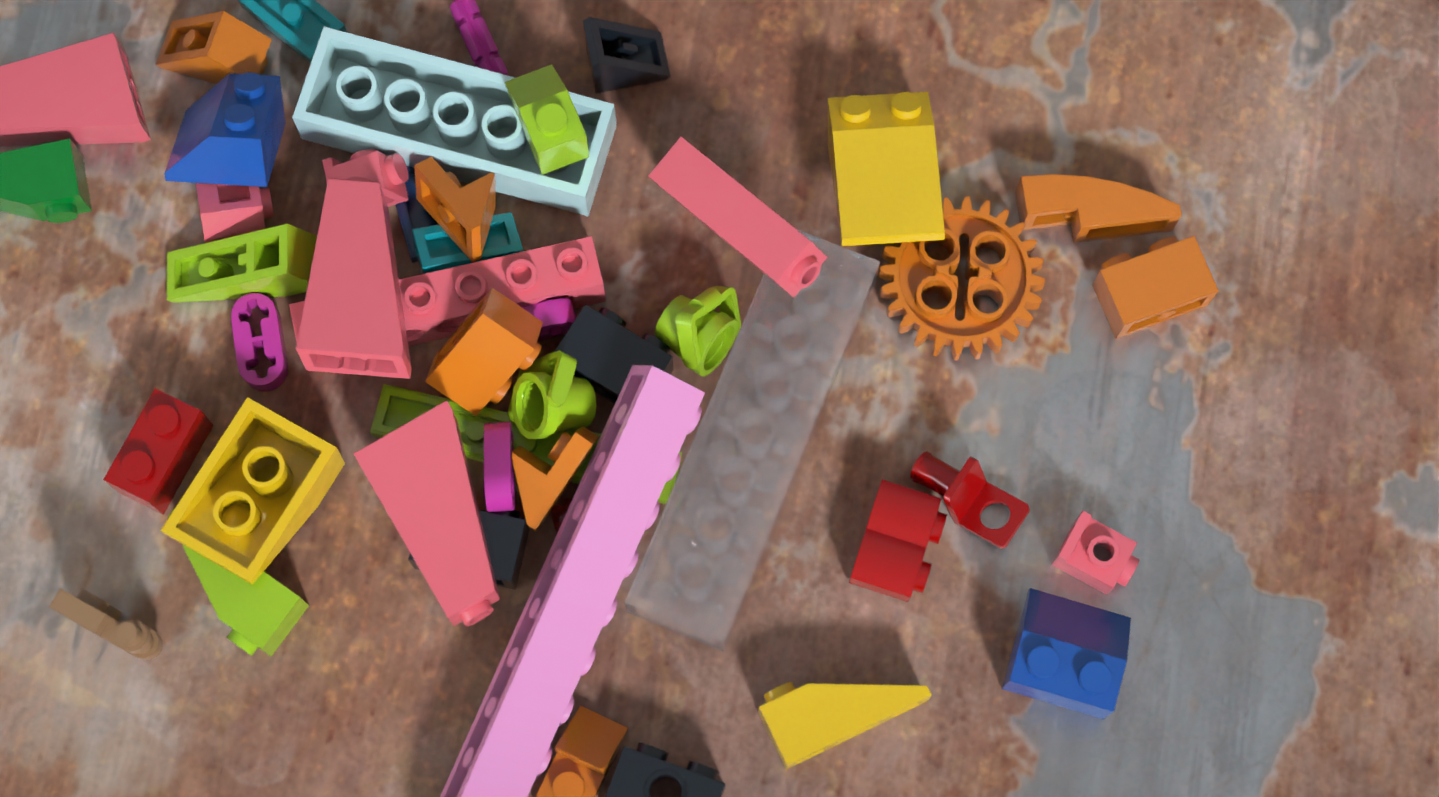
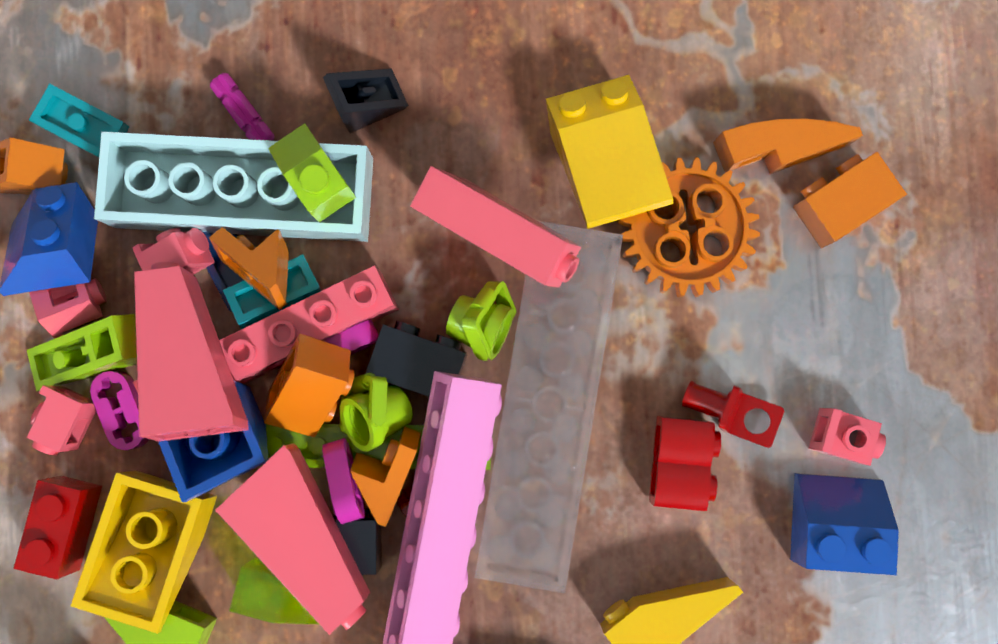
camera: 10 degrees left, 10 degrees up
none -> coral brick [27,385,96,456]
none -> blue slope [158,380,268,503]
none -> clear neon green slope [229,558,319,624]

